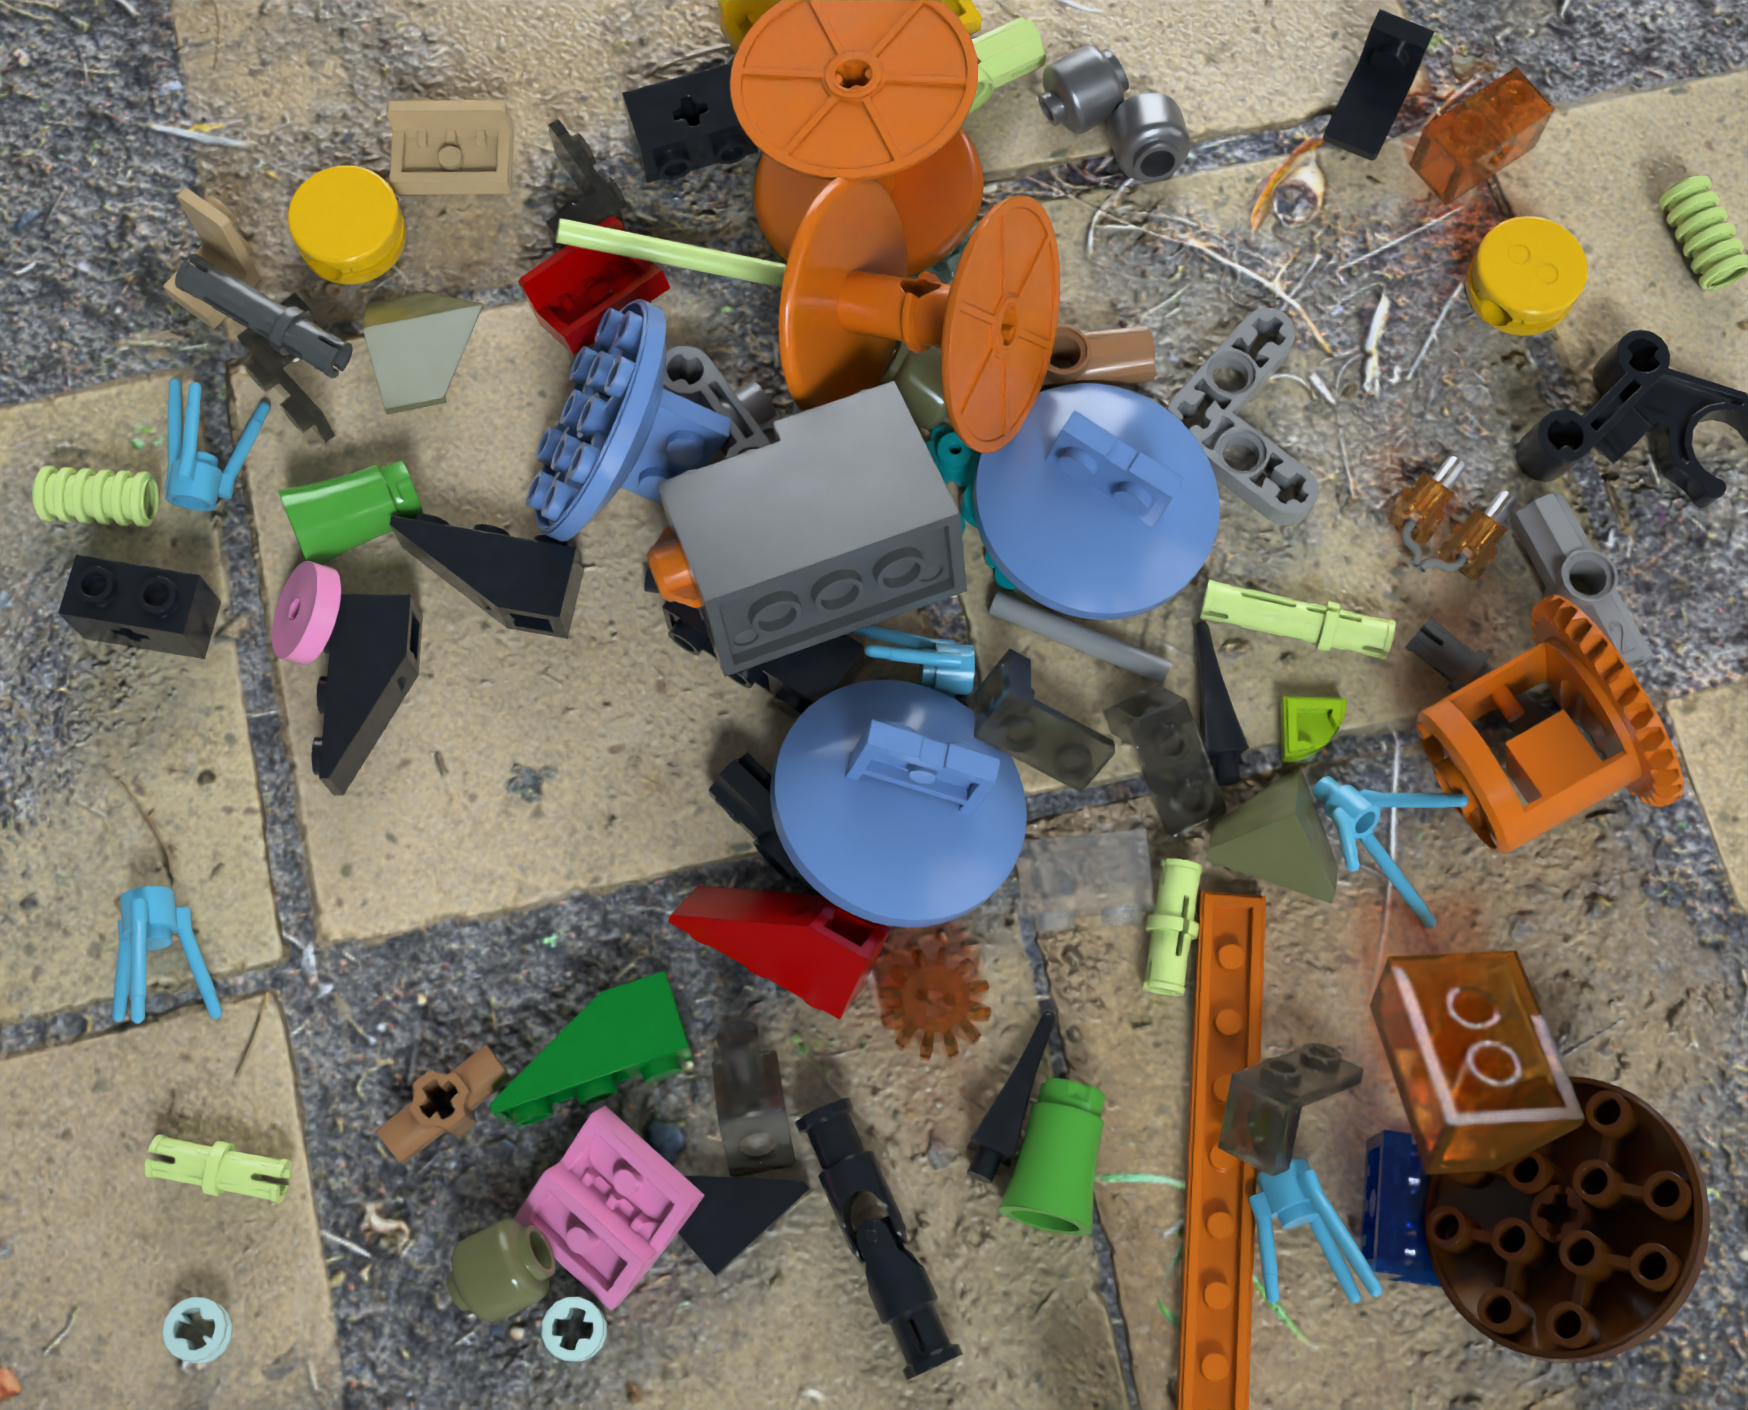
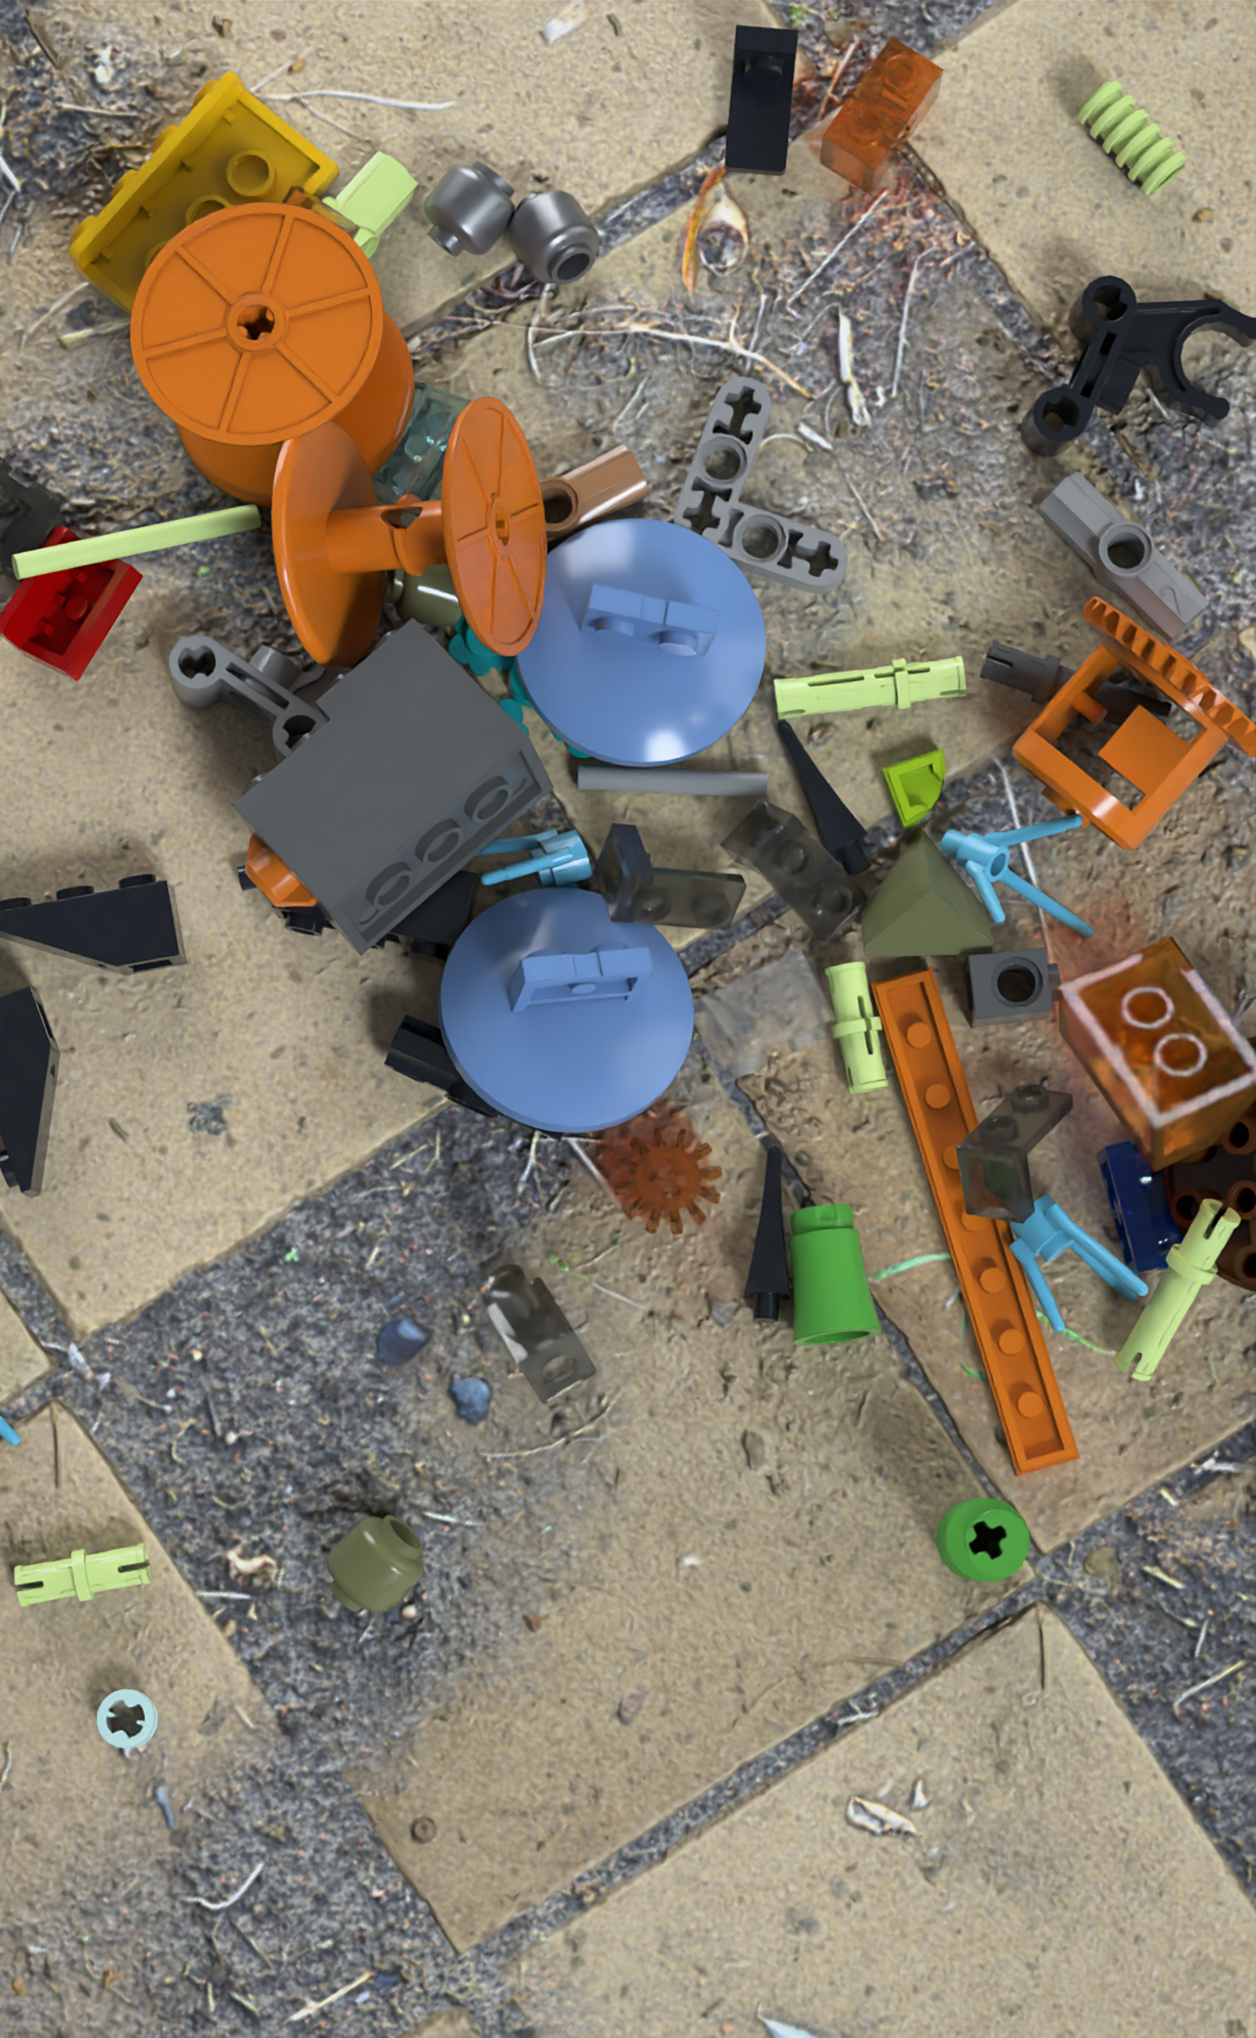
camera: 20 degrees left, 10 degrees up
medium nougat axle [376,1045,513,1164] -> none
green slope [490,971,694,1127] -> none
bright pink slope [514,1106,705,1311] -> none
medium blue bracket [526,299,731,542] -> none
light aqua bush [542,1297,607,1362] -> none
black brick [622,62,758,183] -> none
red slope [668,885,891,1020] -> none
black tile [678,1175,810,1277] -> none
black piece [795,1098,963,1380] -> none
clear orange piece [1387,456,1517,580] -> none
yellow head [1465,216,1588,336] -> none
none -> dark grey brick [963,947,1062,1028]
none -> yellowish green pin [1114,1198,1241,1381]

